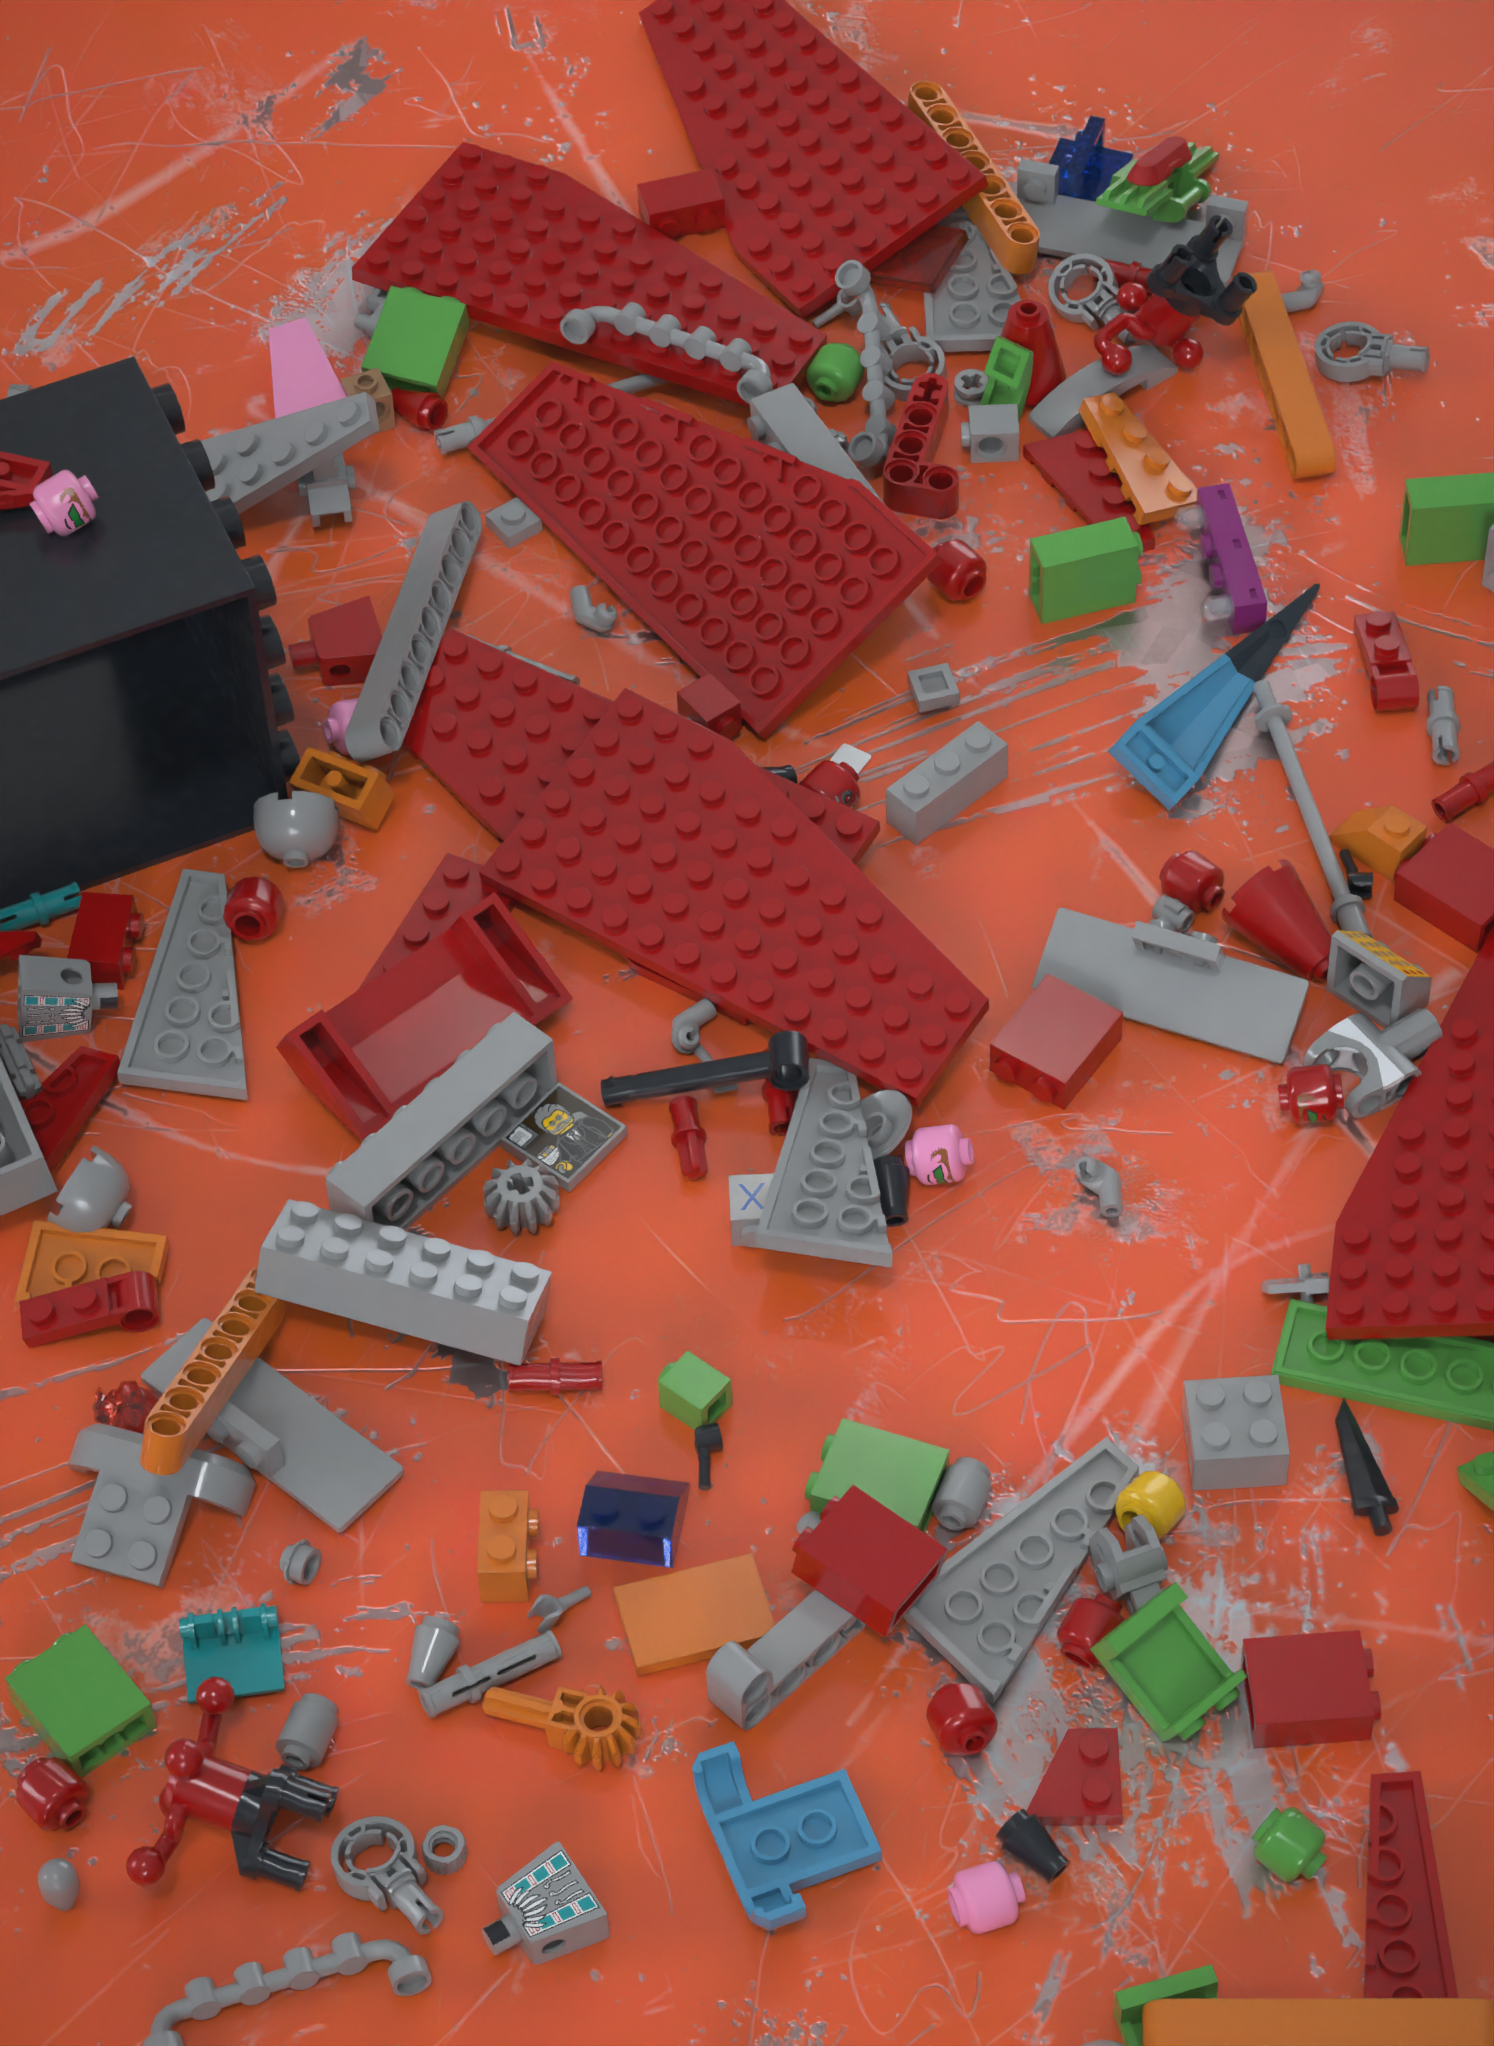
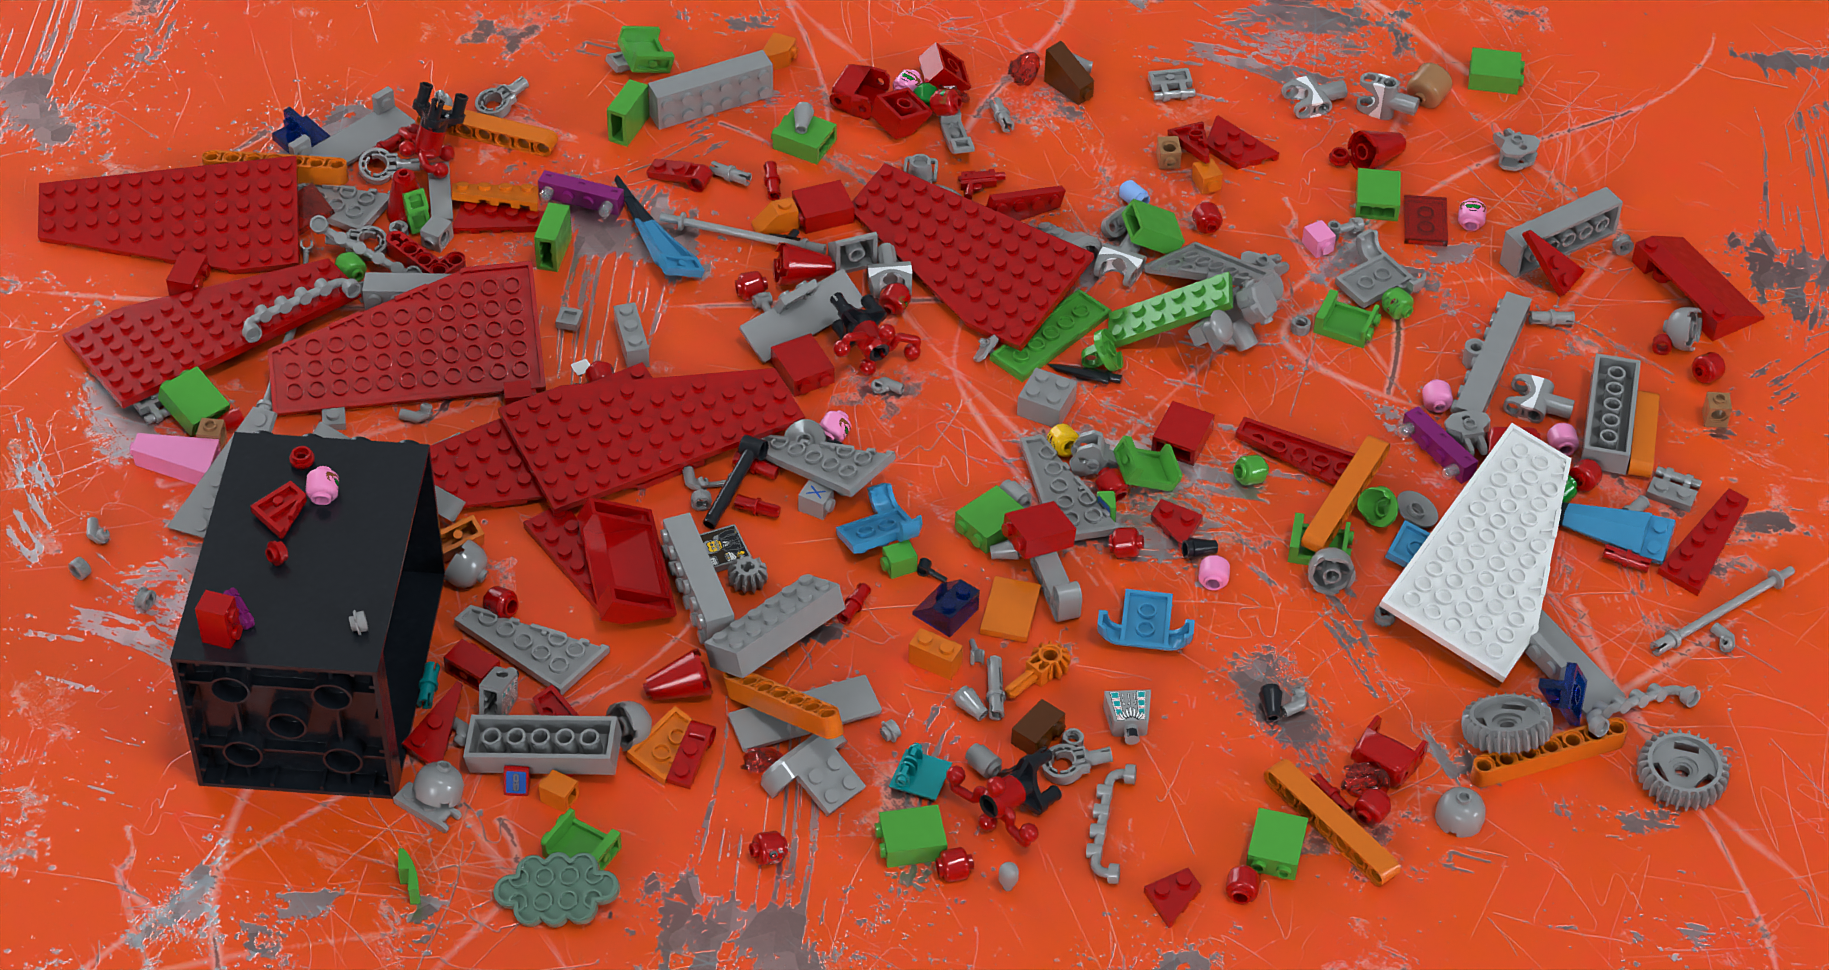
camera: 65 degrees left, 5 degrees down
bright green piece [1096,136,1219,223] -> none
none -> red plate [289,446,315,469]
none -> red cone [643,648,713,701]
none -> light grey axle [691,489,712,511]
none -> wheel [830,292,921,376]
none -> dark azure piece [836,483,923,554]
none -> reddish brown brick [1011,699,1066,755]
none -> bright green tile [1081,328,1124,372]
none -> bright green slope [1097,491,1116,522]

